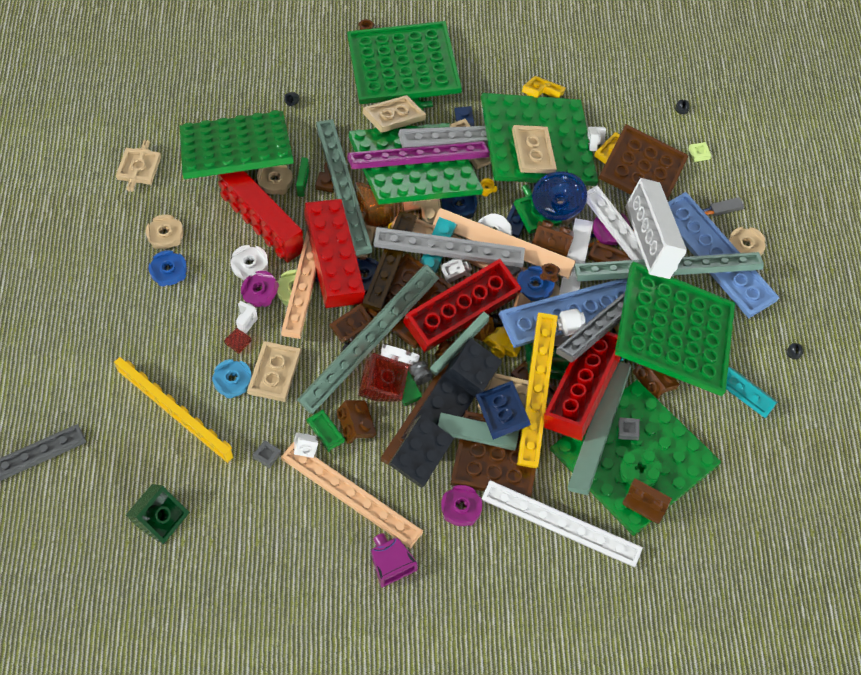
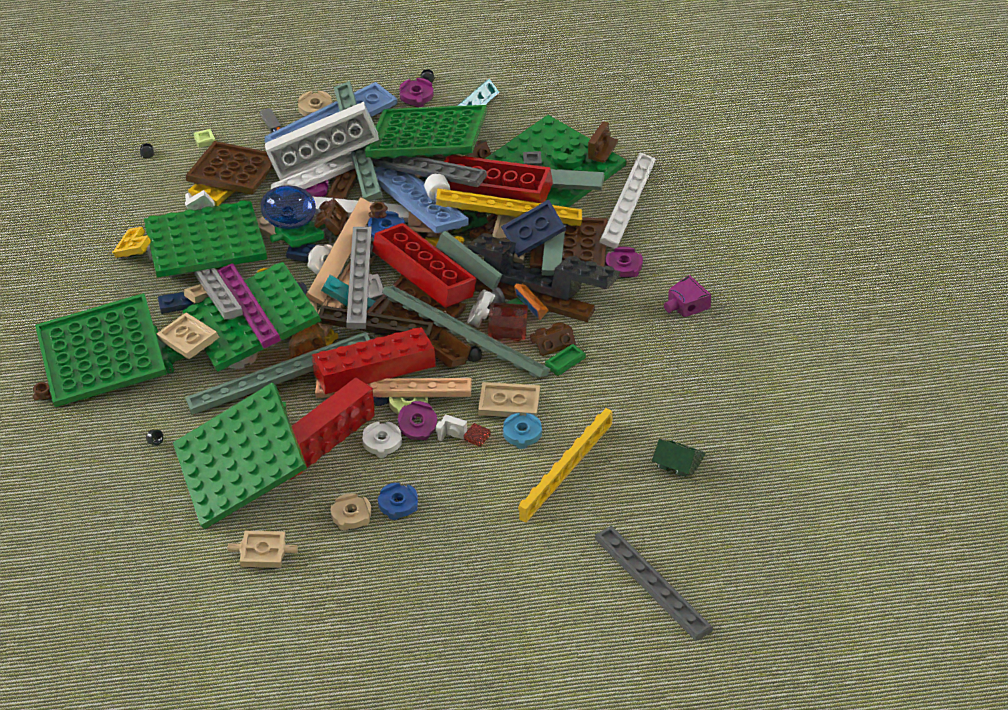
camera: 95 degrees left, 15 degrees down
dark grey plate [253,440,281,468] -> none
light nougat tile [281,442,423,549] -> none
white bracket [294,433,318,458] -> none
tan plate [512,125,557,174] -> none
none -> magenta plate [399,78,434,107]
none -> orange slope [514,284,549,320]

